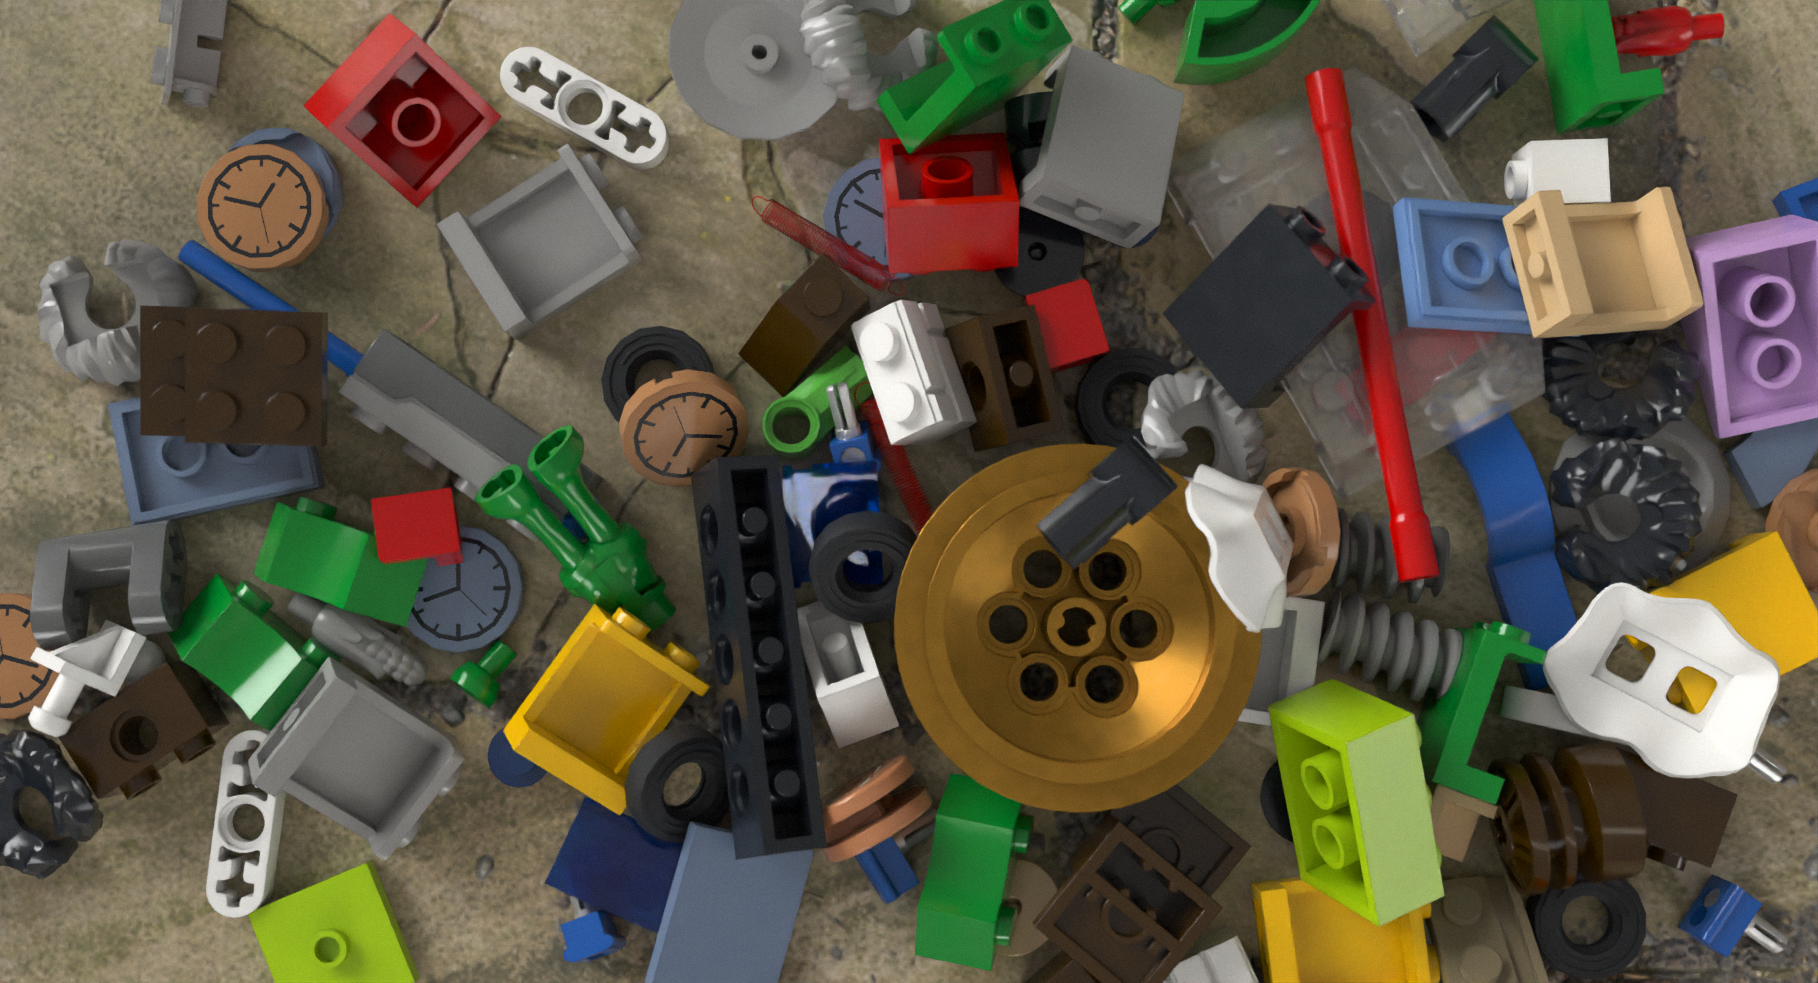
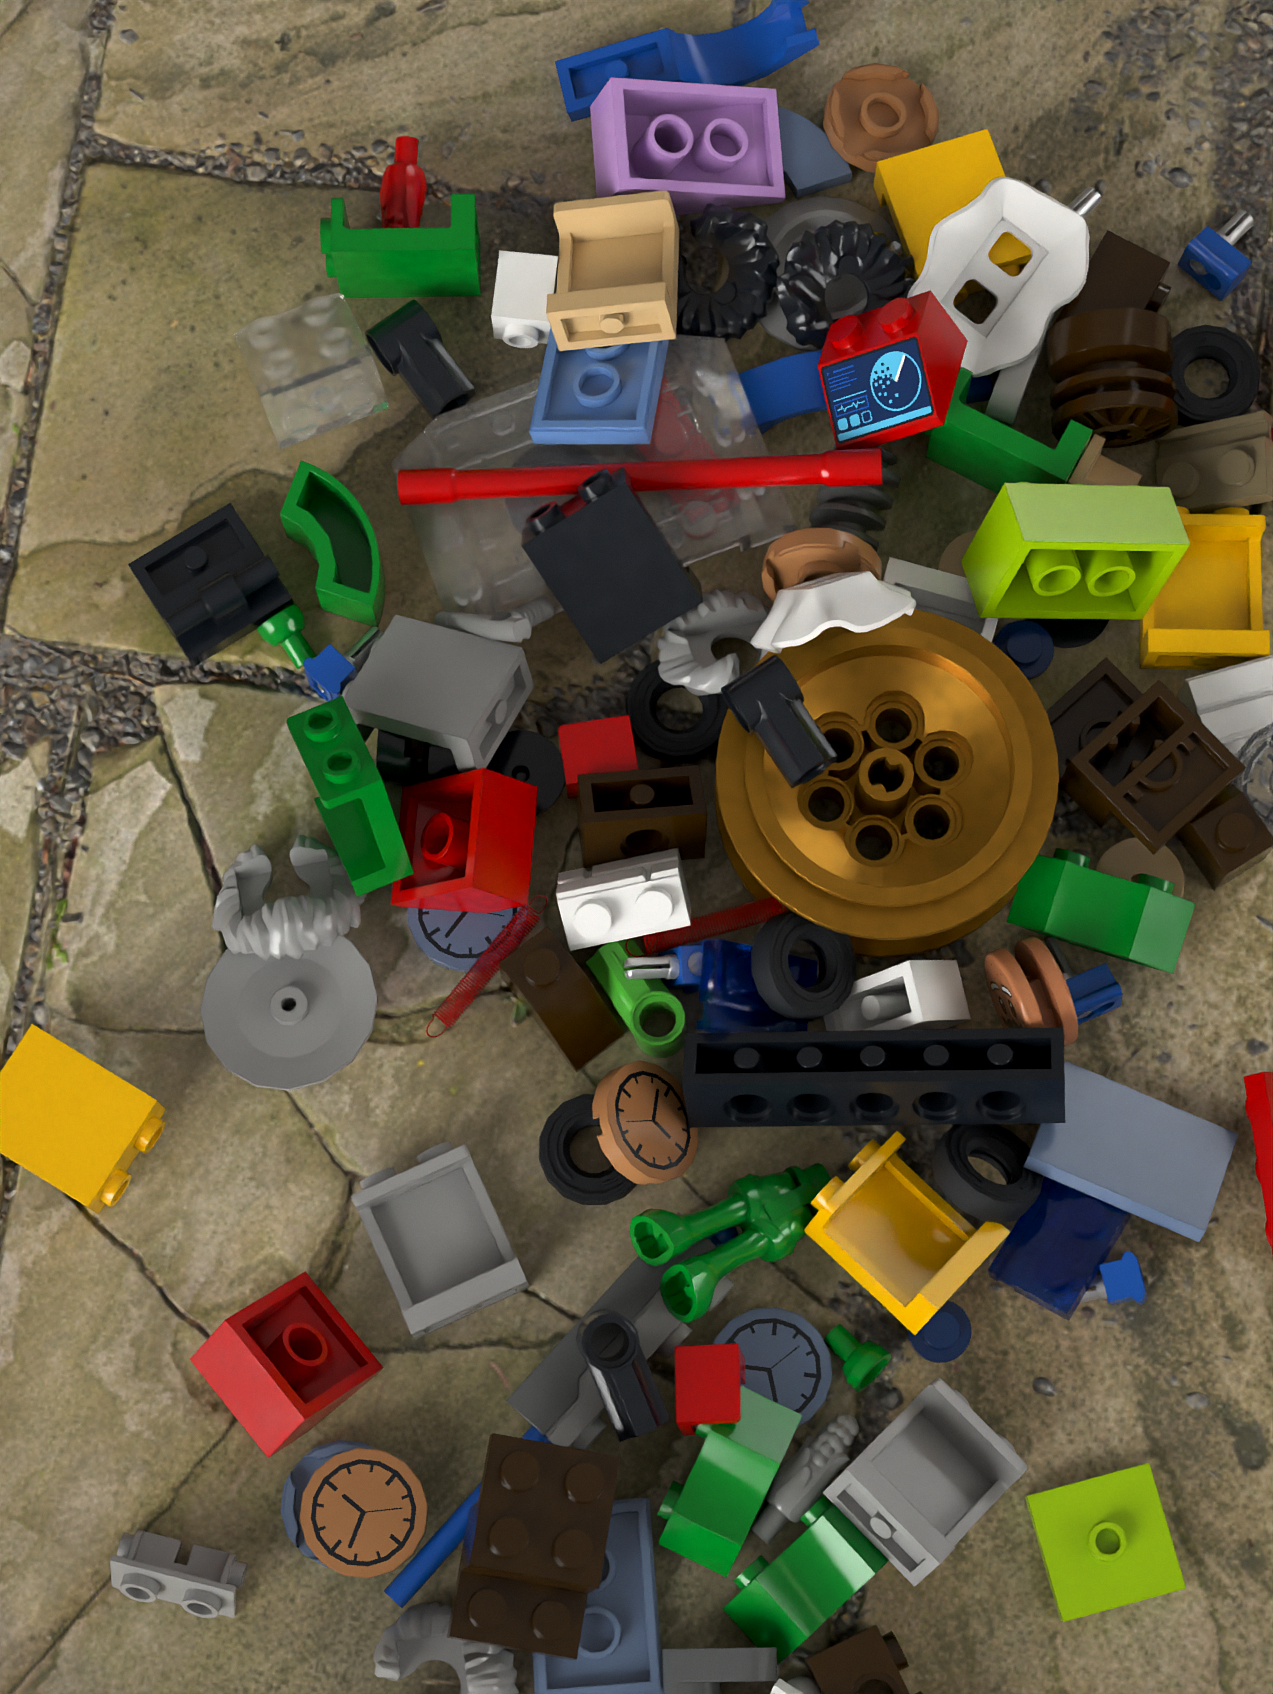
camera: 80 degrees left, 10 degrees down
white beam [206,728,286,918] -> none
white beam [500,47,670,170] -> none
light grey piece [1317,591,1463,702] -> none
none -> blue piece [303,627,384,702]
none -> light grey hose [434,596,554,643]
none -> black piece [576,1309,671,1442]
none -> slope [817,290,968,450]
none -> dark blue plate [994,620,1054,680]

